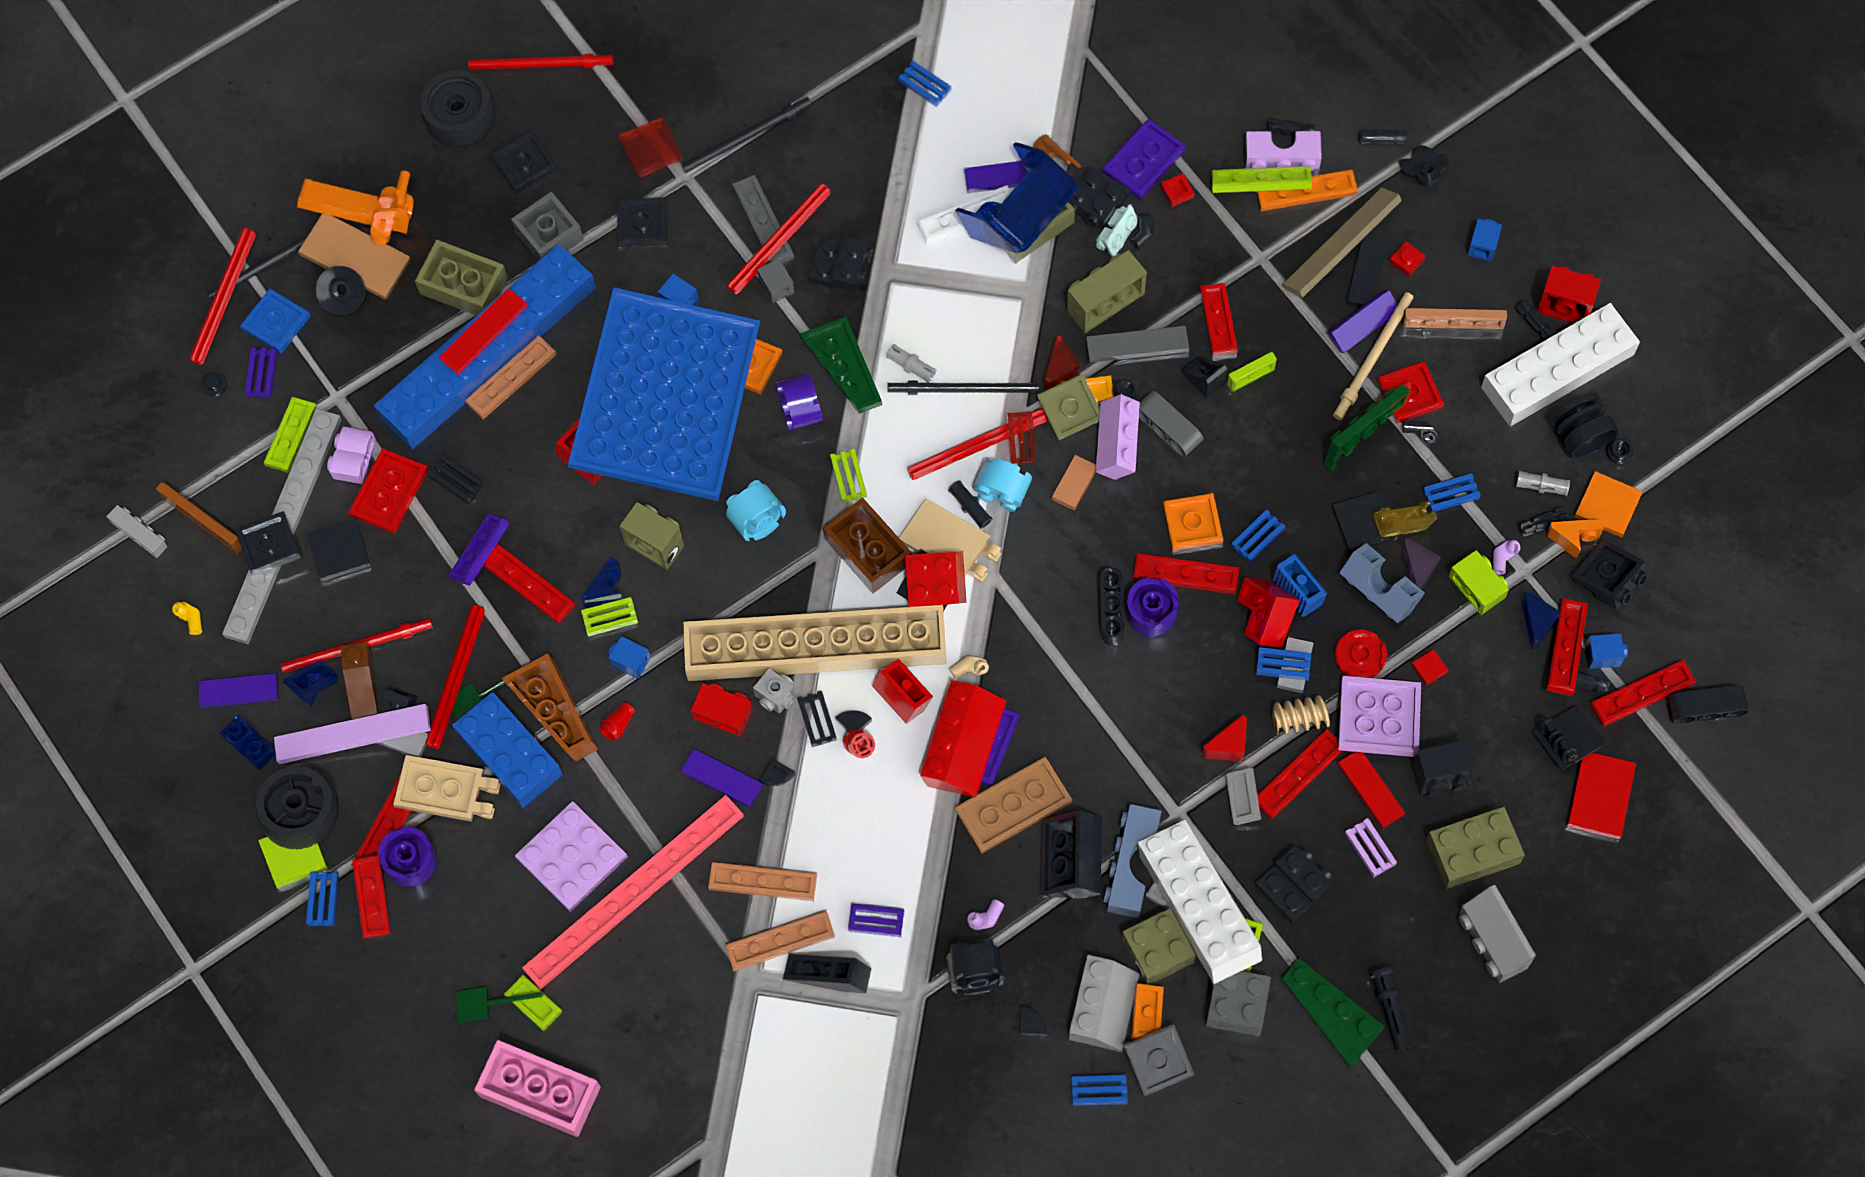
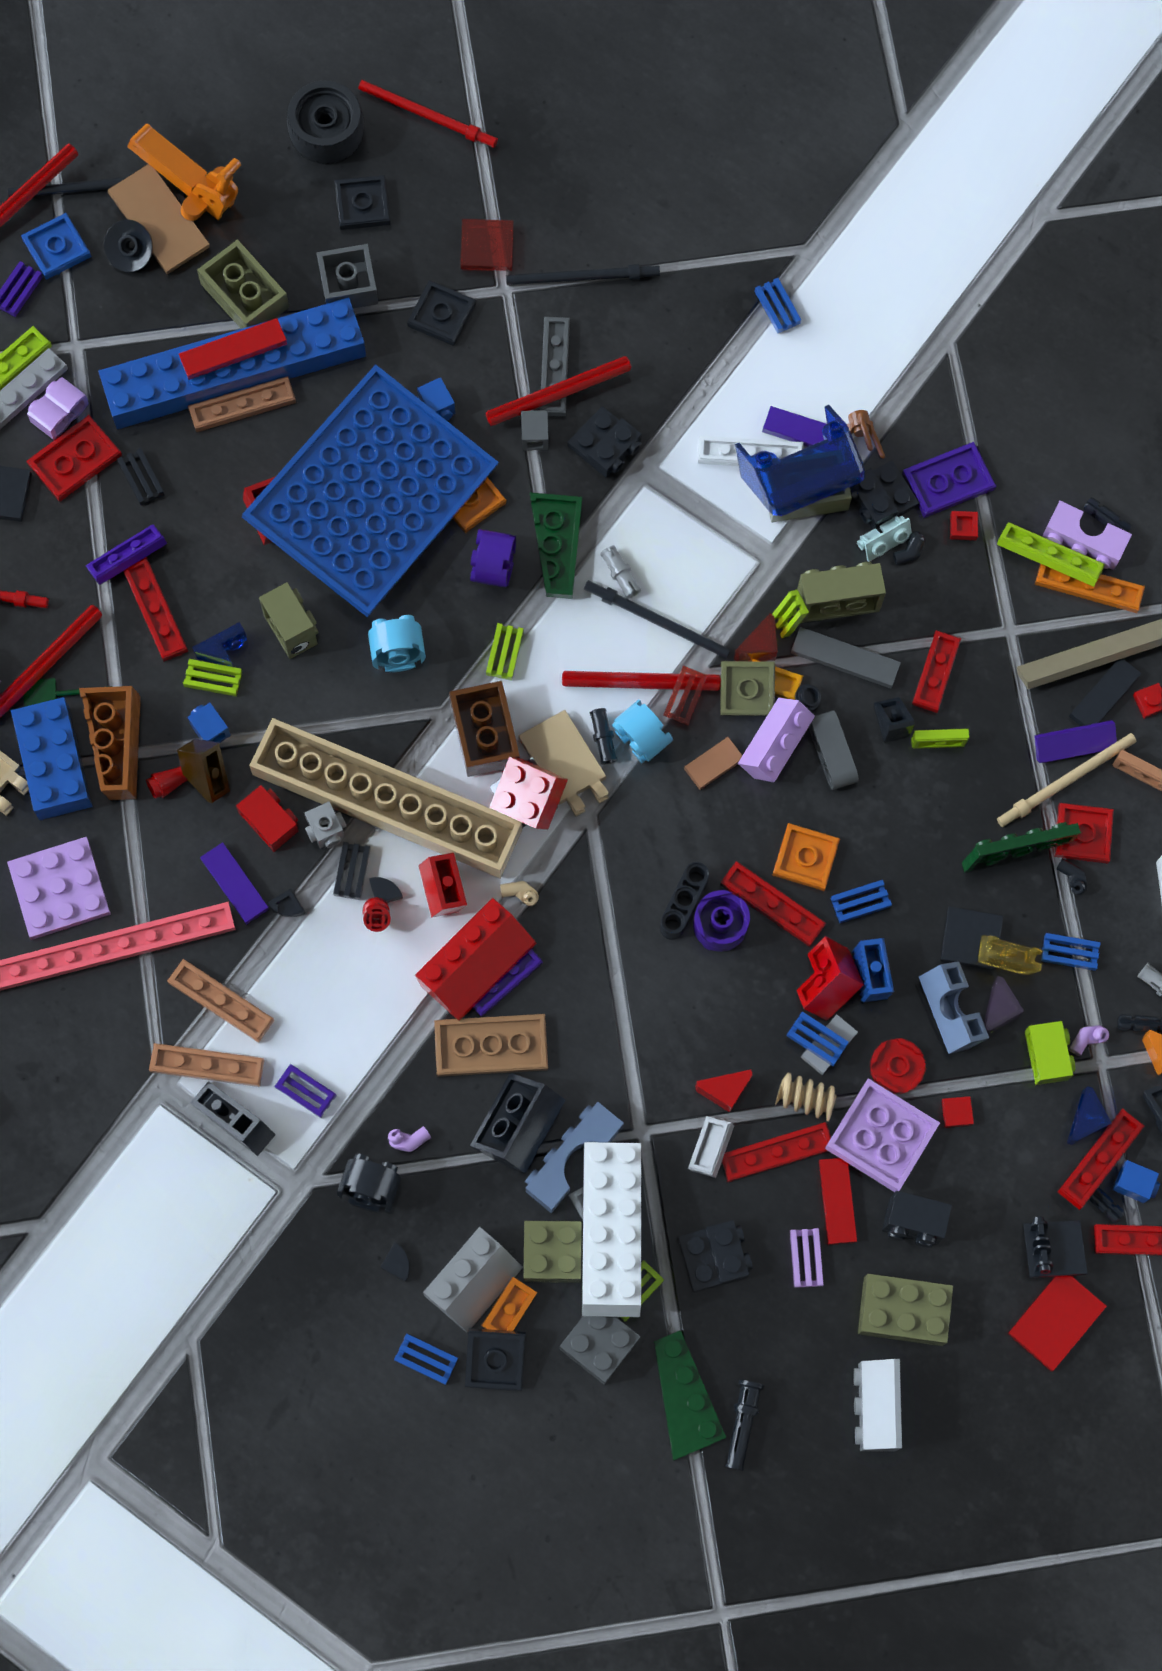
camera: 20 degrees right, 5 degrees up
none -> dark brown slope [177,738,230,803]
none -> lime tile [771,590,809,638]

